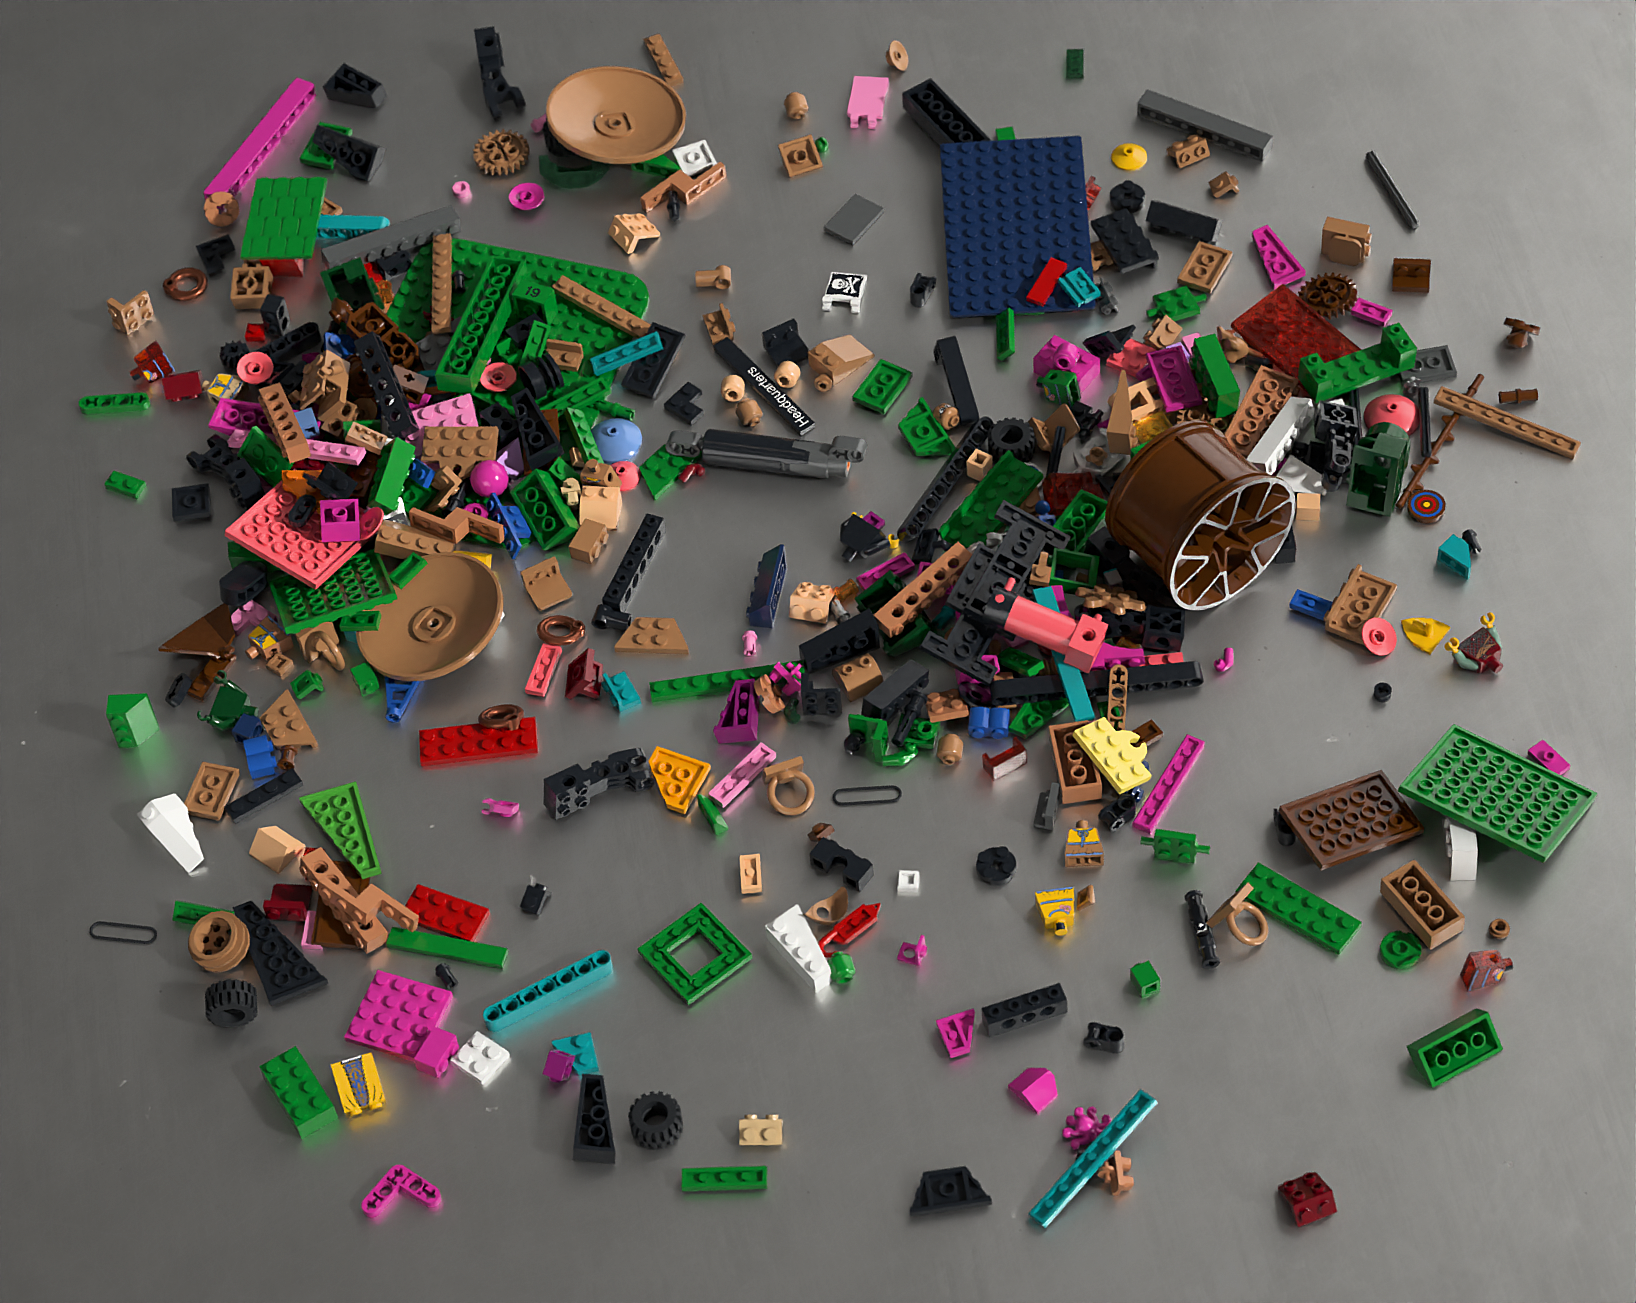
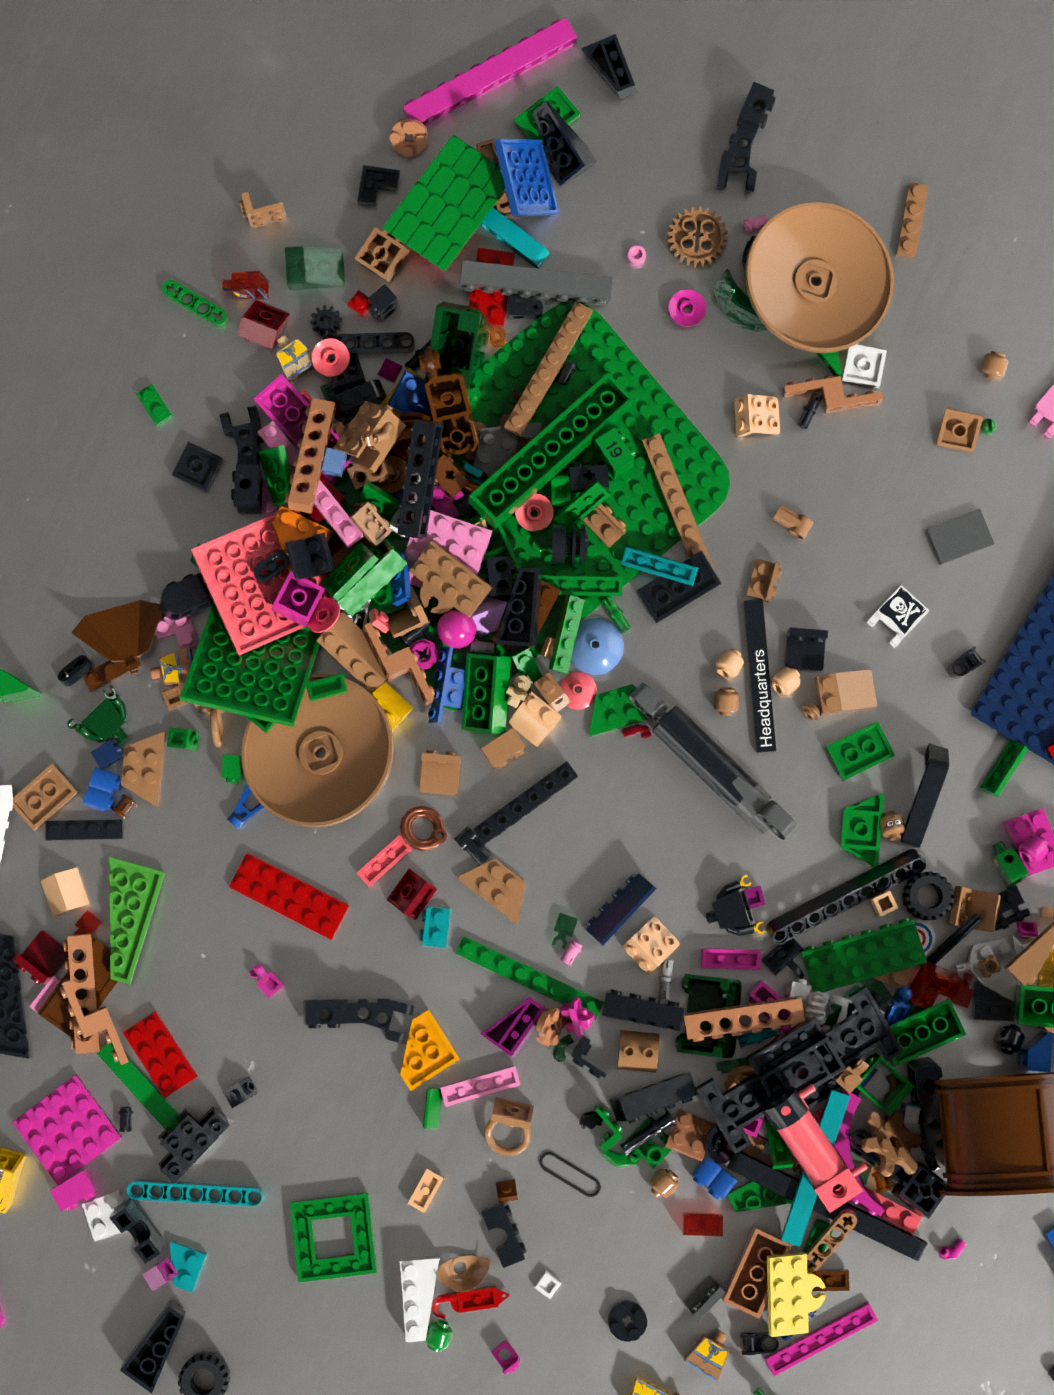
camera: 30 degrees right, 30 degrees up
copper piece [163,267,208,301] -> none
copper piece [478,704,524,730] -> none
black plate [664,382,704,426] -> none
clear orange bush [834,579,859,603] -> none
none -> black arch [110,1198,165,1264]
none -> black piece [158,1106,230,1183]
none -> clear green slope [285,246,345,290]
none -> green plate [321,542,379,601]
none -> coral plate [369,608,390,633]
none -> blue plate [494,139,559,216]
none -> clear green plate [552,913,578,949]

